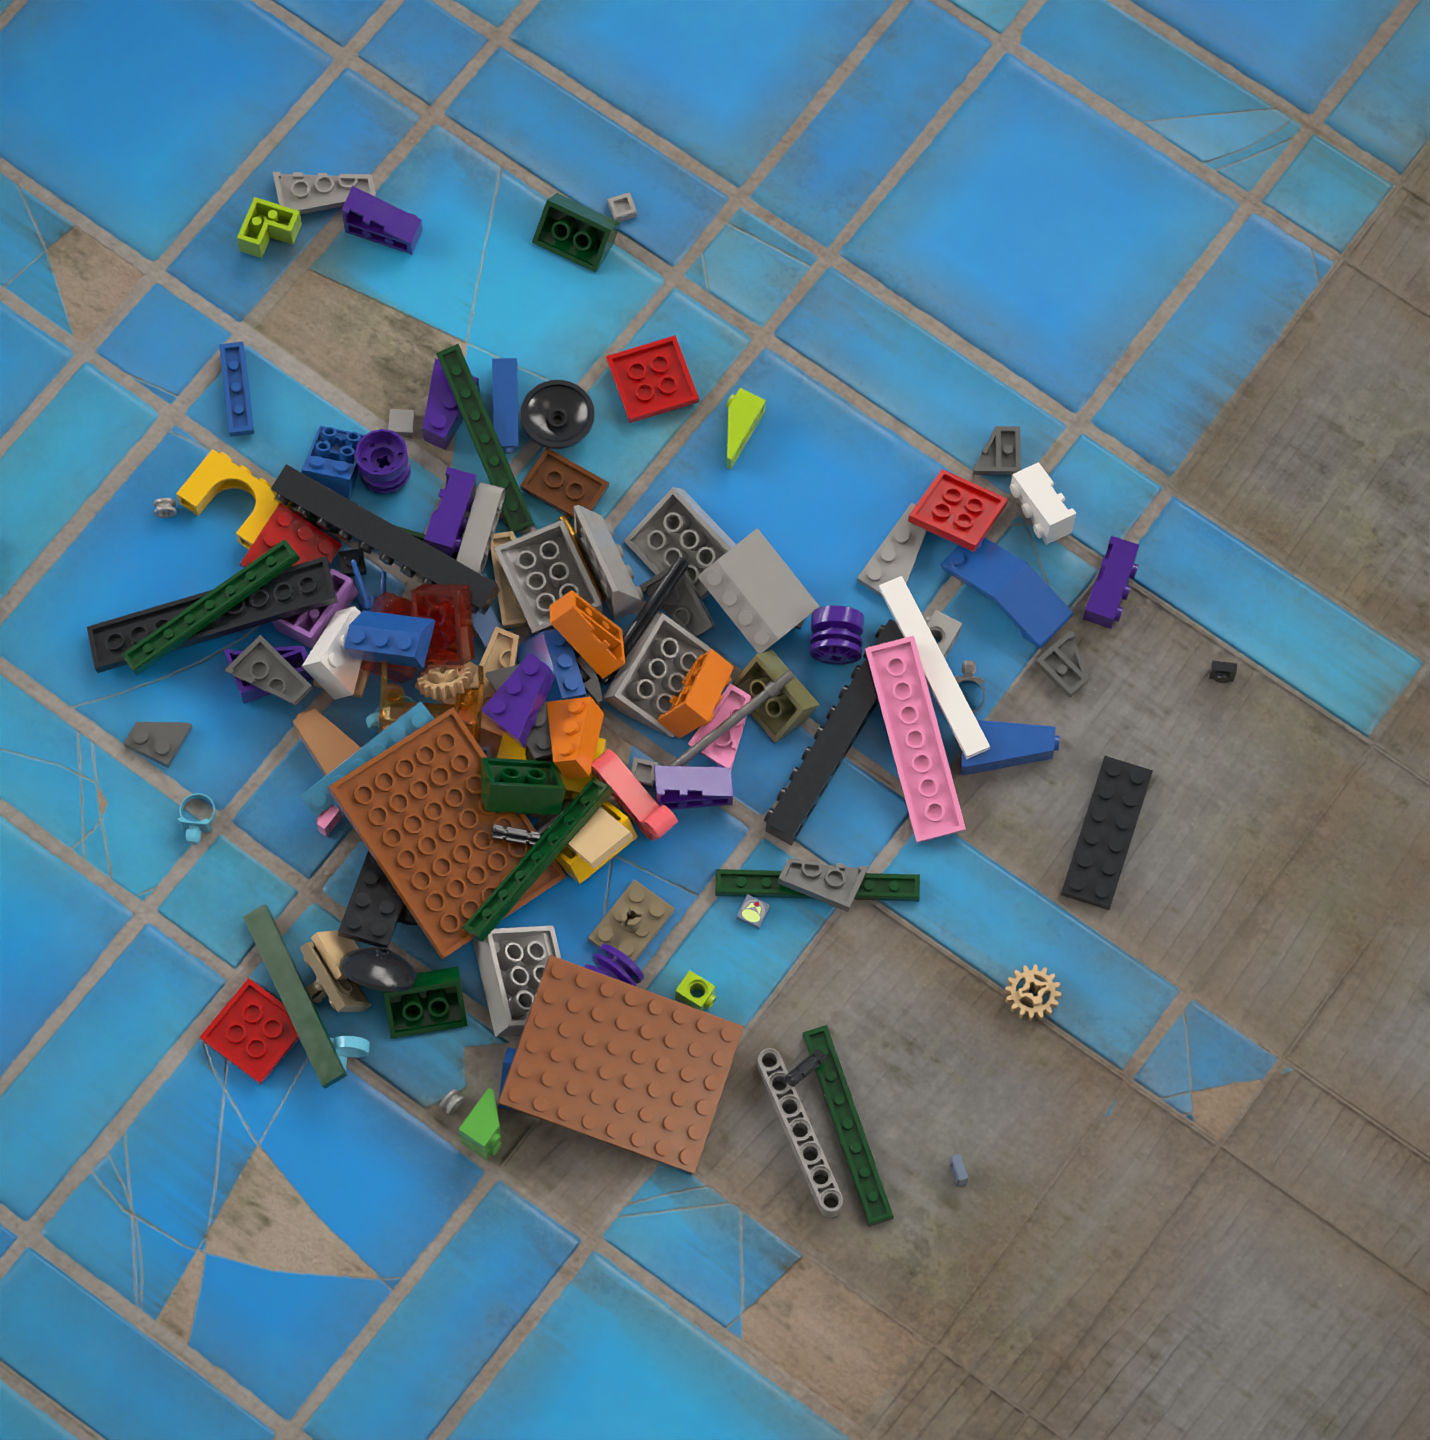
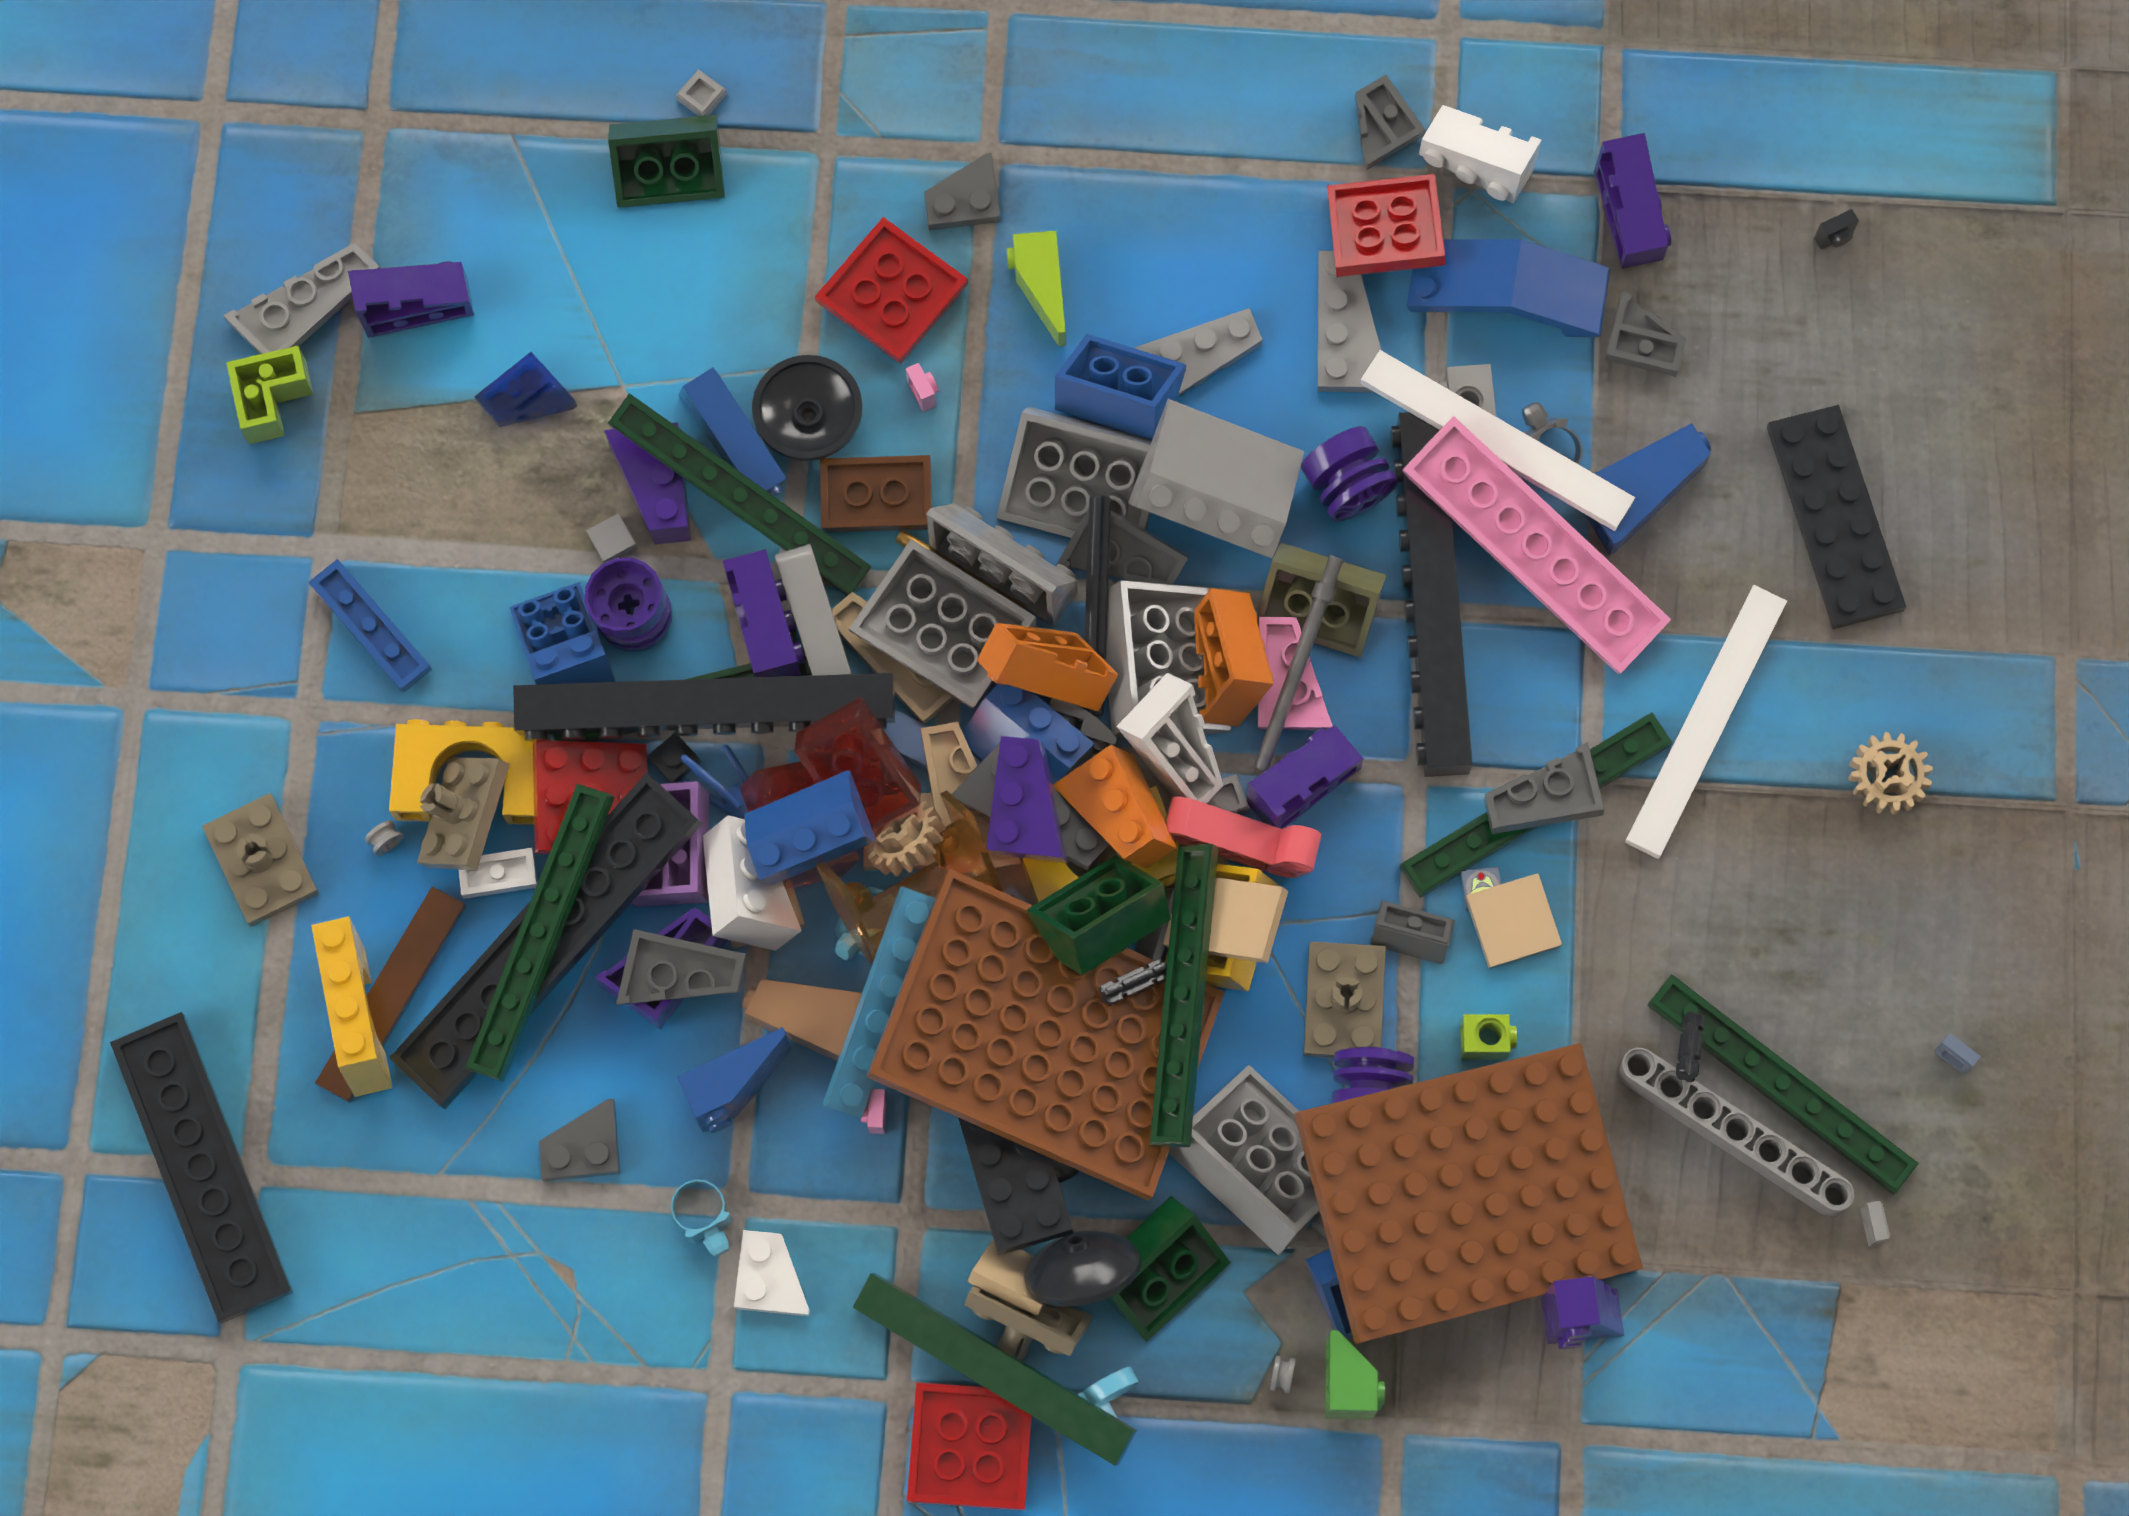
camera: 30 degrees left, 5 degrees up
none -> dark tan plate [202,793,319,927]
none -> yellow arch [311,916,392,1097]
none -> reddish brown tile [315,886,466,1103]
none -> dark tan plate [417,757,510,871]
none -> white plate [458,848,538,899]
none -> clear blue wing [474,352,577,427]
none -> blue slope [677,1027,791,1133]
none -> white wing [734,1230,810,1317]
none -> bright pink plate [906,363,939,412]
none -> dark grey wing [924,153,1000,231]
none -> blue slope [1055,334,1186,440]
none -> white wedge [1116,673,1224,804]
none -> light grey wing [1135,308,1263,396]
none -> dark grey slope [1370,900,1455,964]
none -> tan tile [1465,873,1562,969]
none -> dark purple wedge [1541,1276,1624,1349]
none -> white tile [1625,585,1787,859]
none -> light grey tile [1860,1201,1890,1247]

